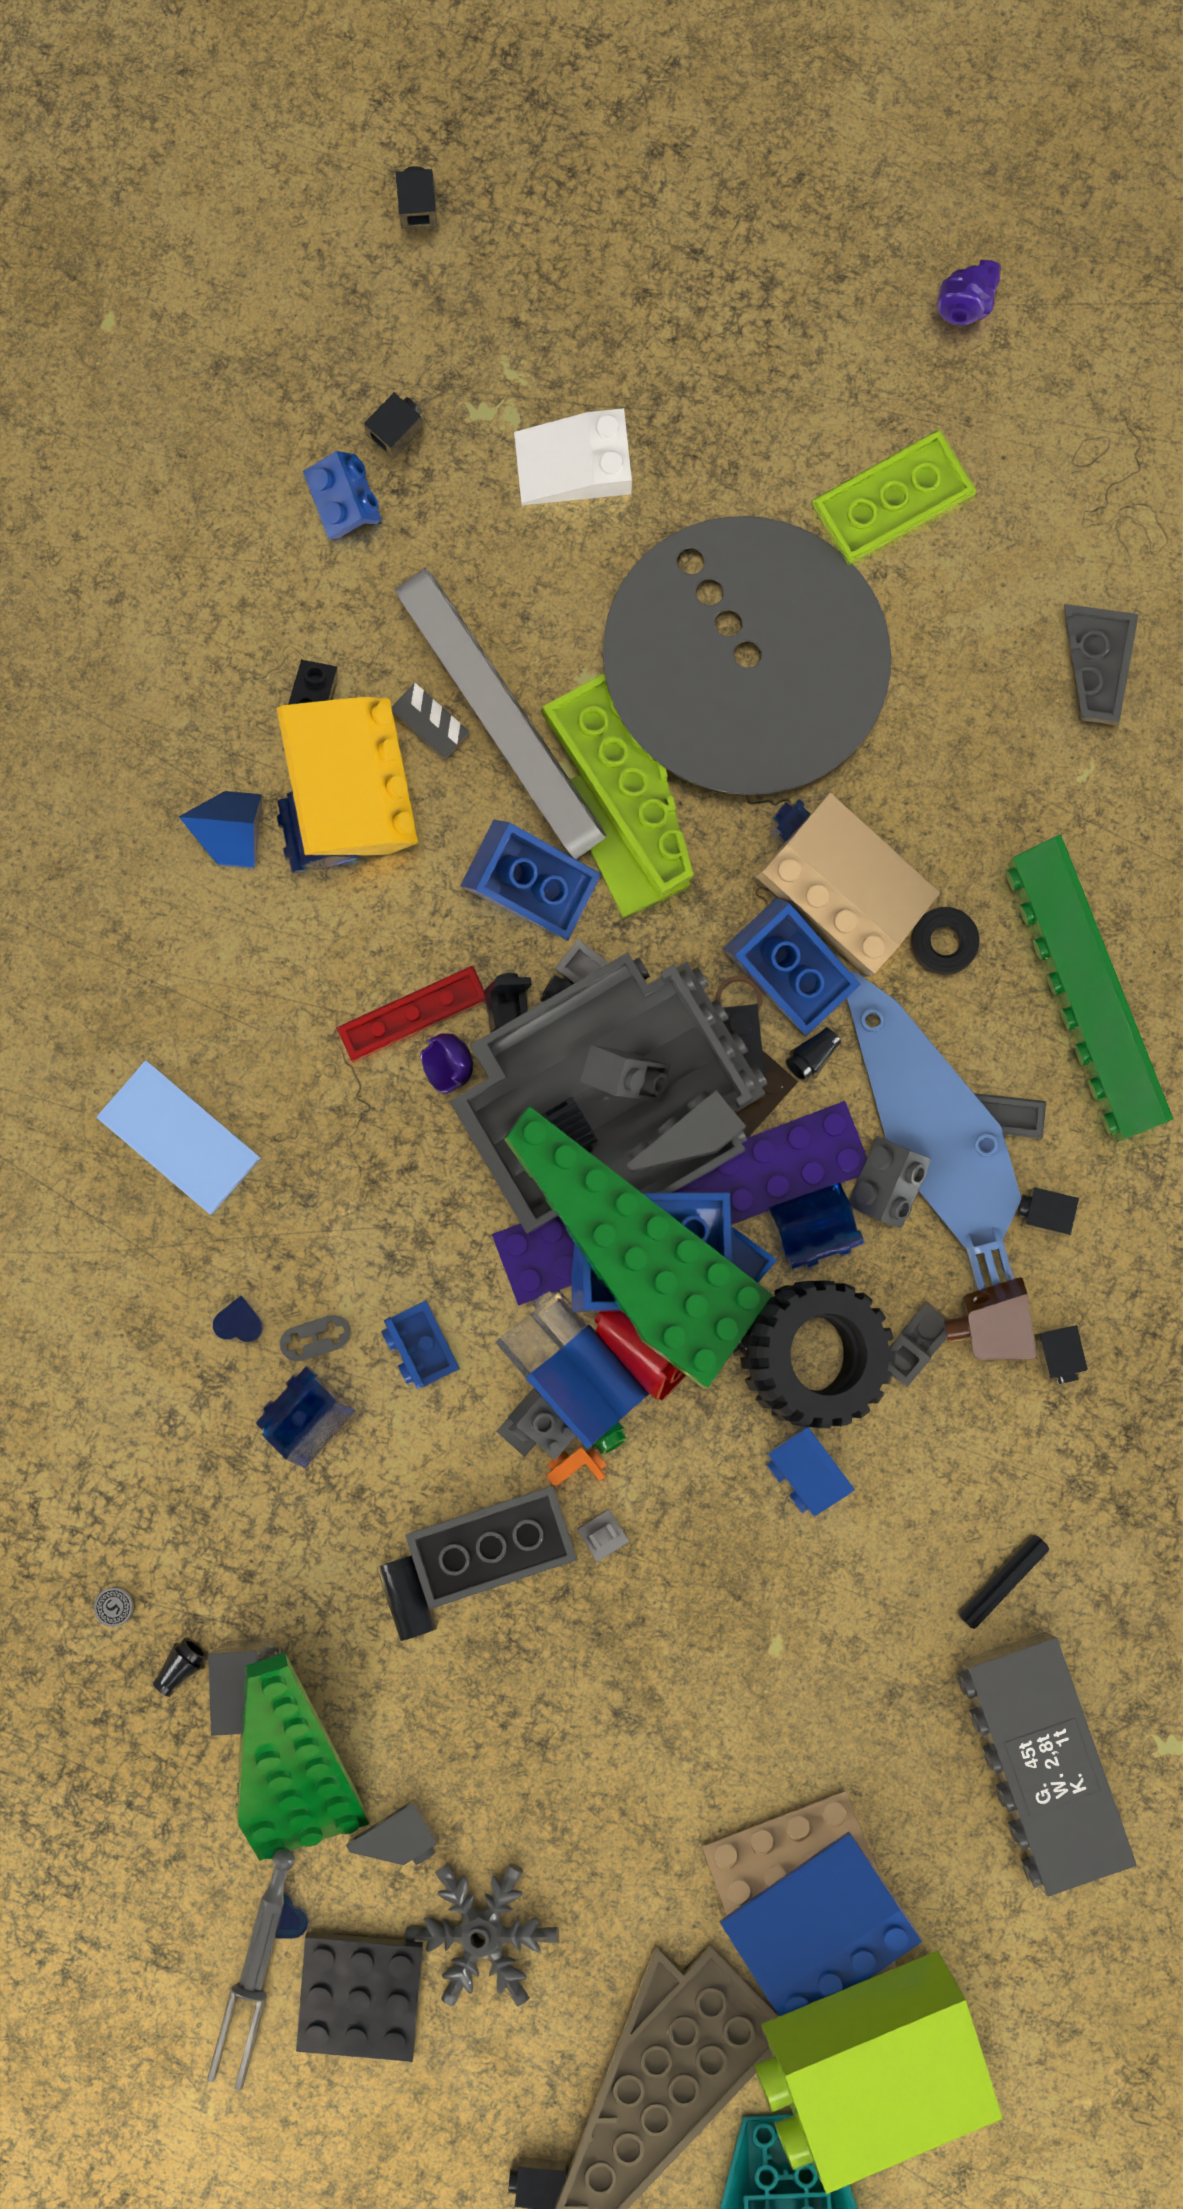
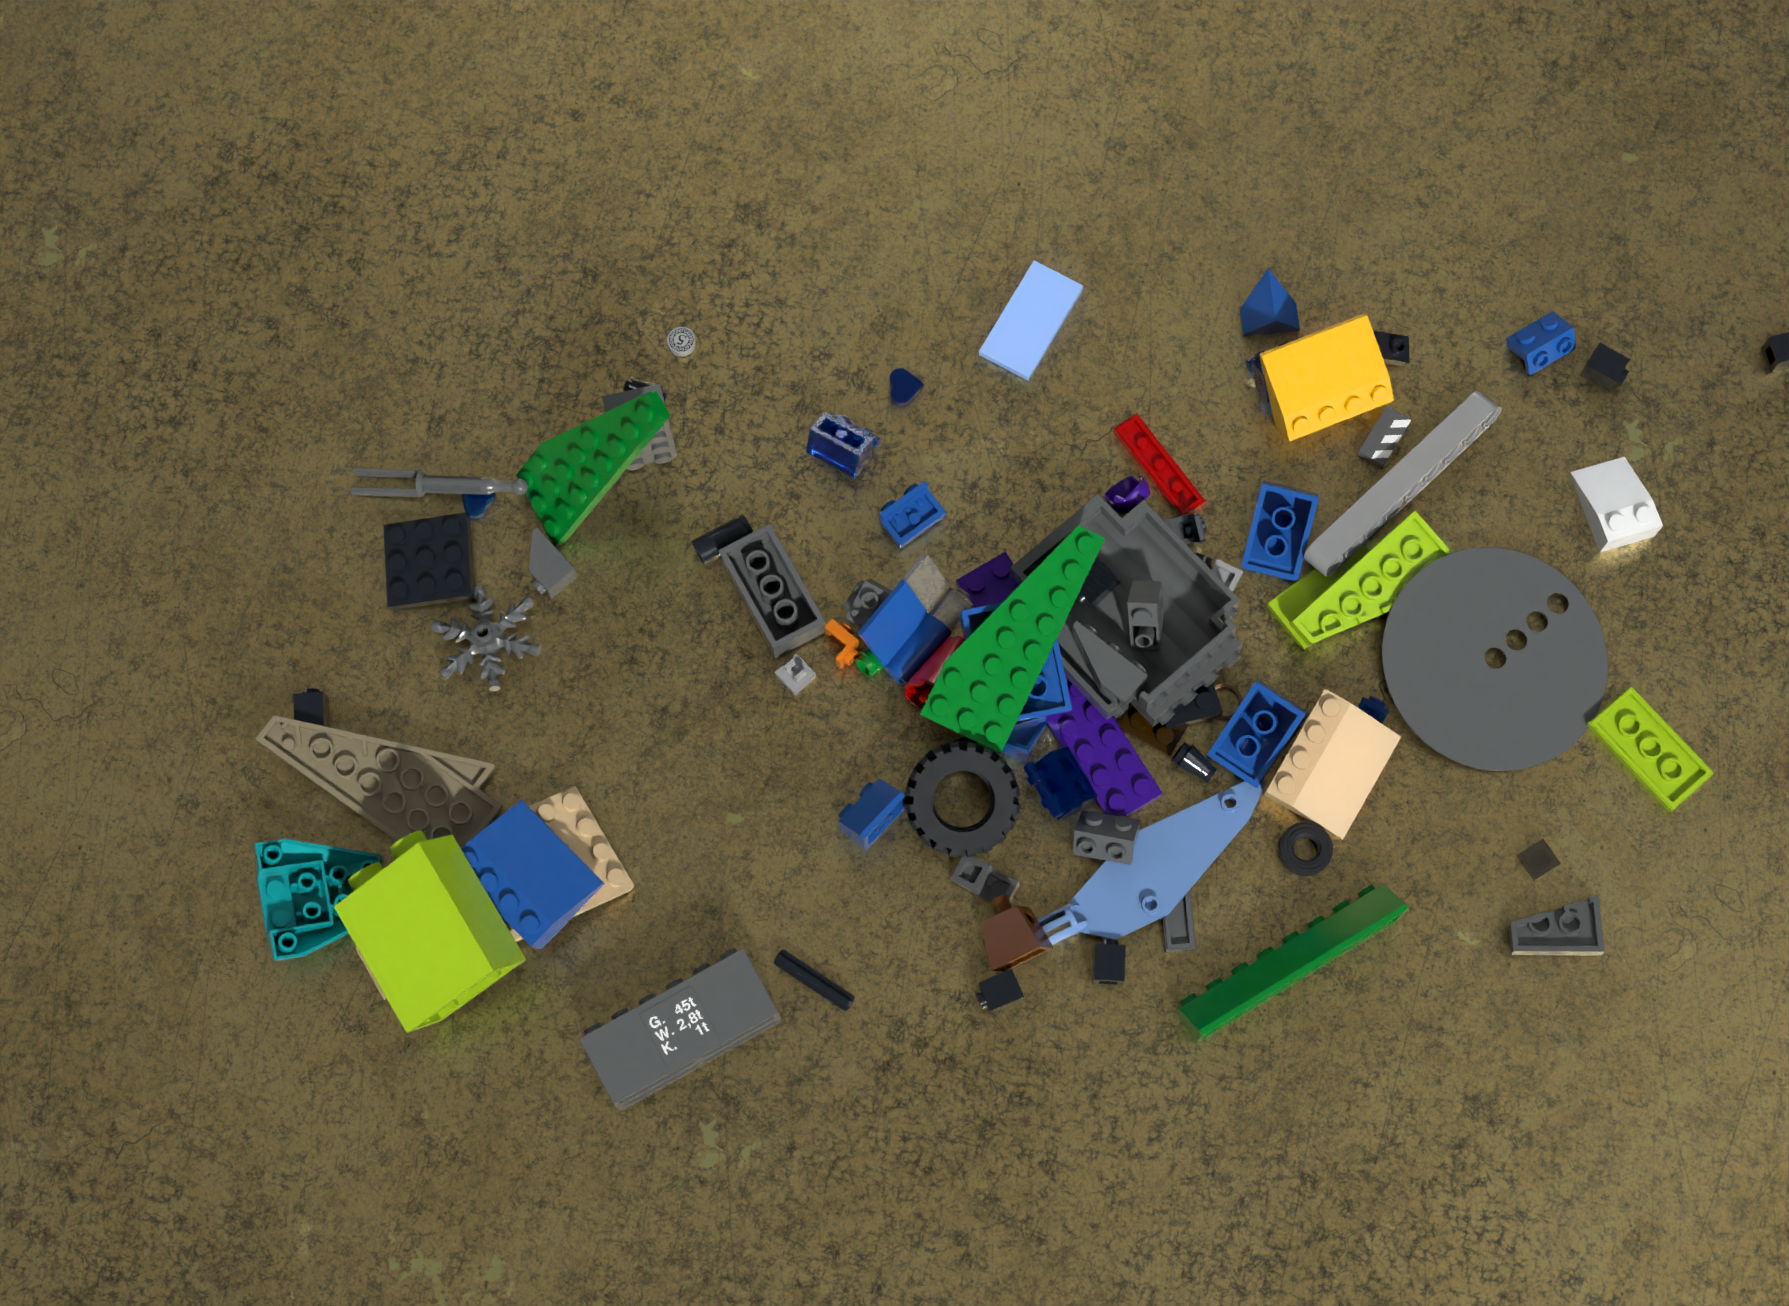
camera: 80 degrees right, 10 degrees down
dark grey beam [280,1315,352,1361] -> none
none -> clear smoke tile [1517,839,1561,881]

